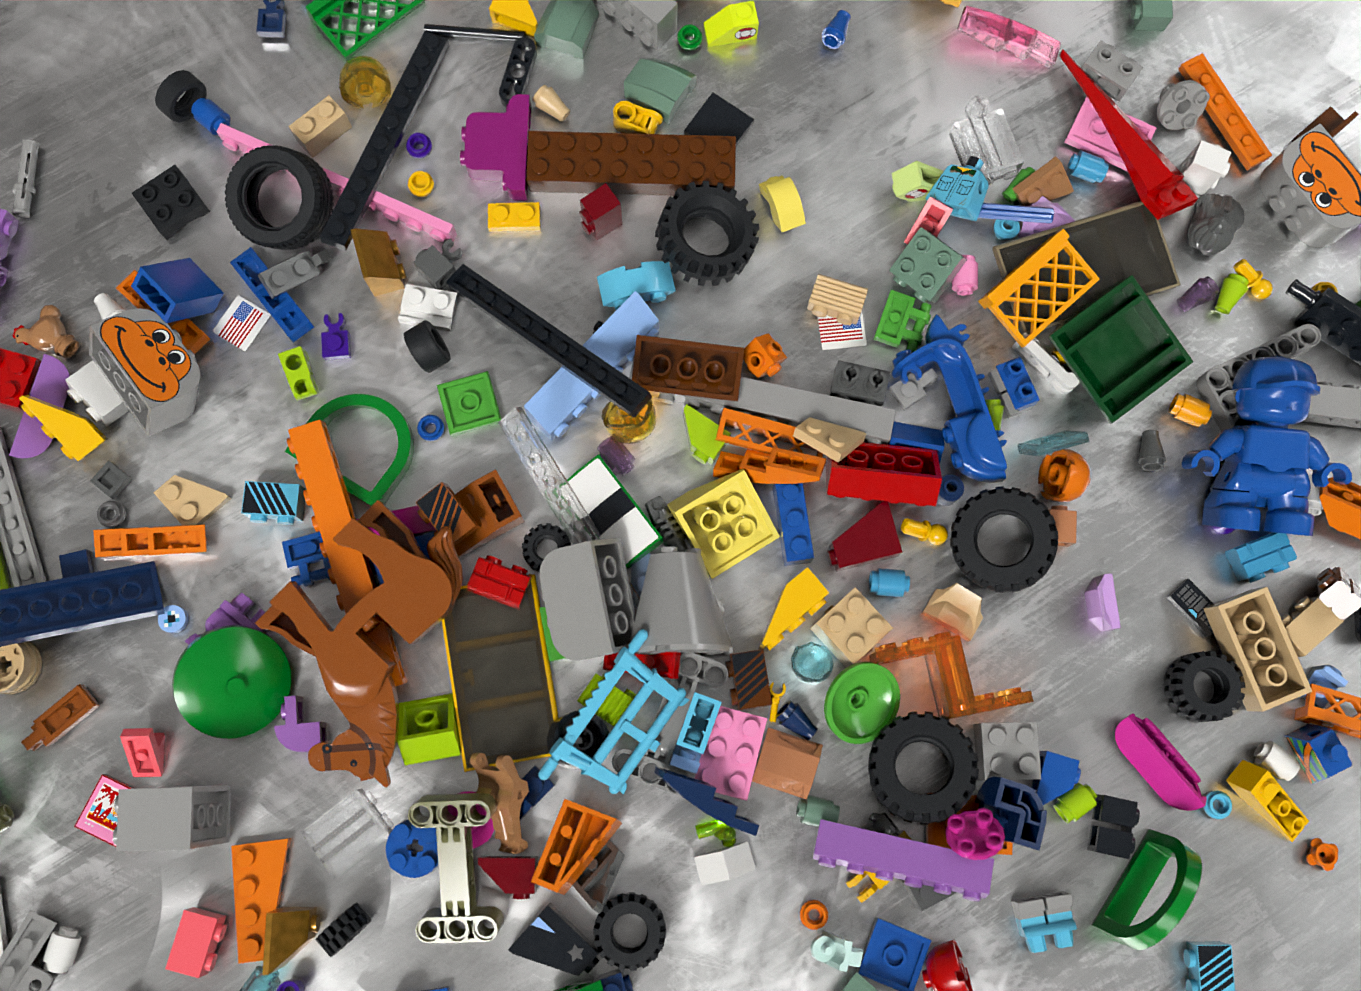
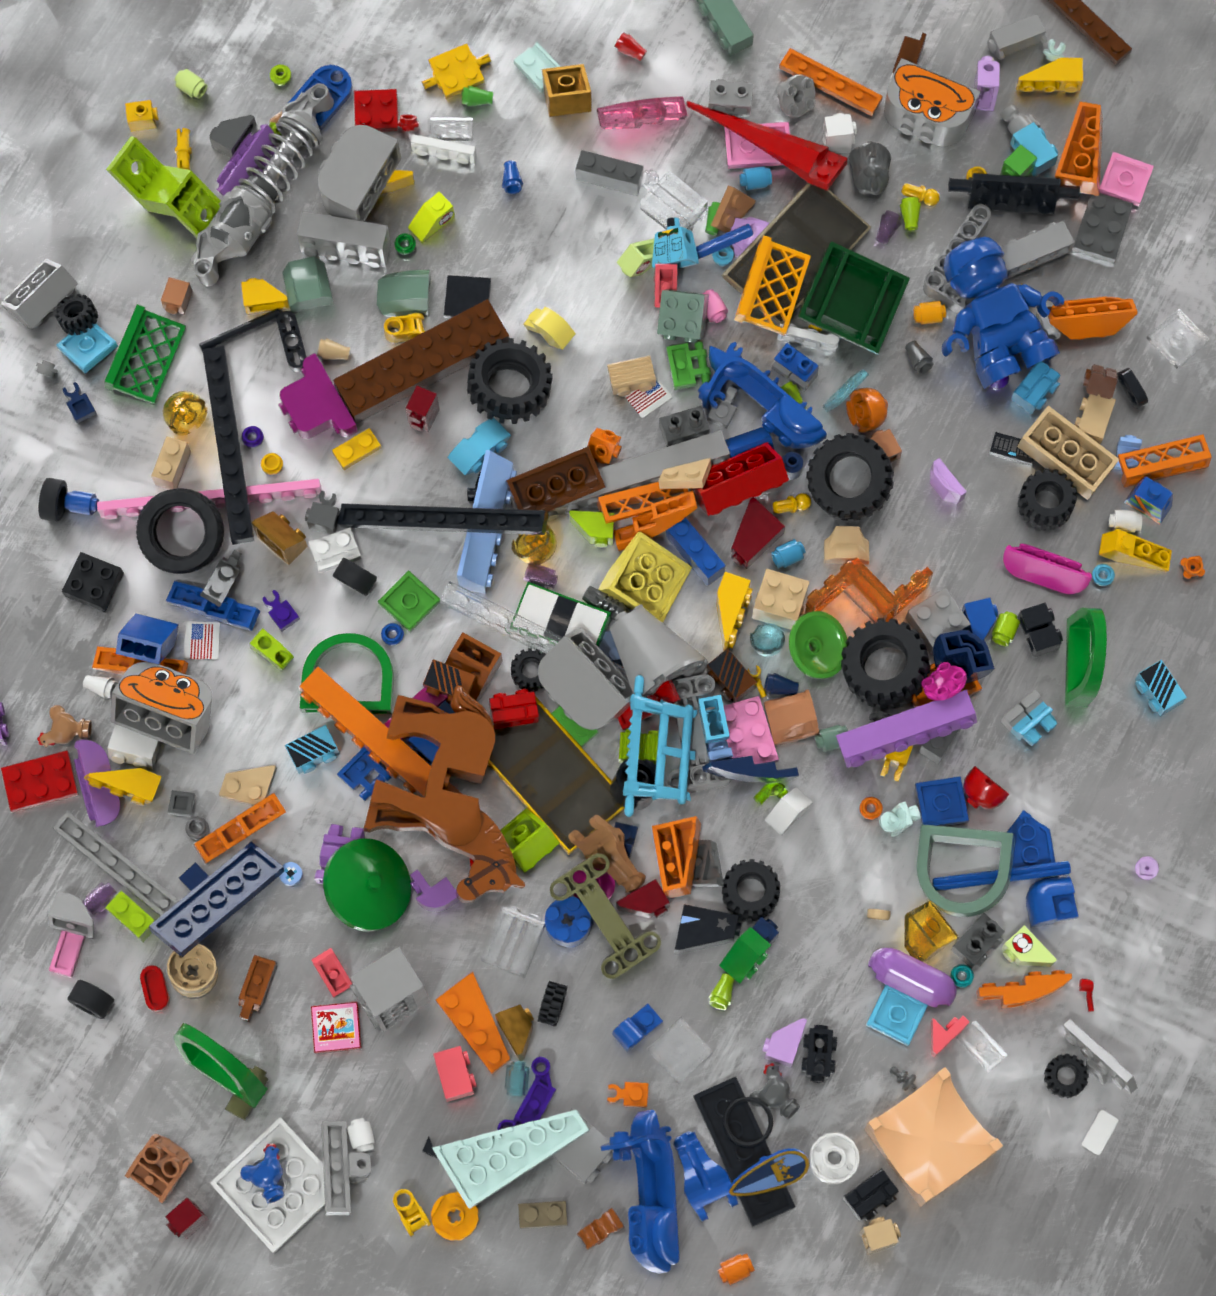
camera: 25 degrees left, 5 degrees down
none -> dark grey brick [575,150,644,196]

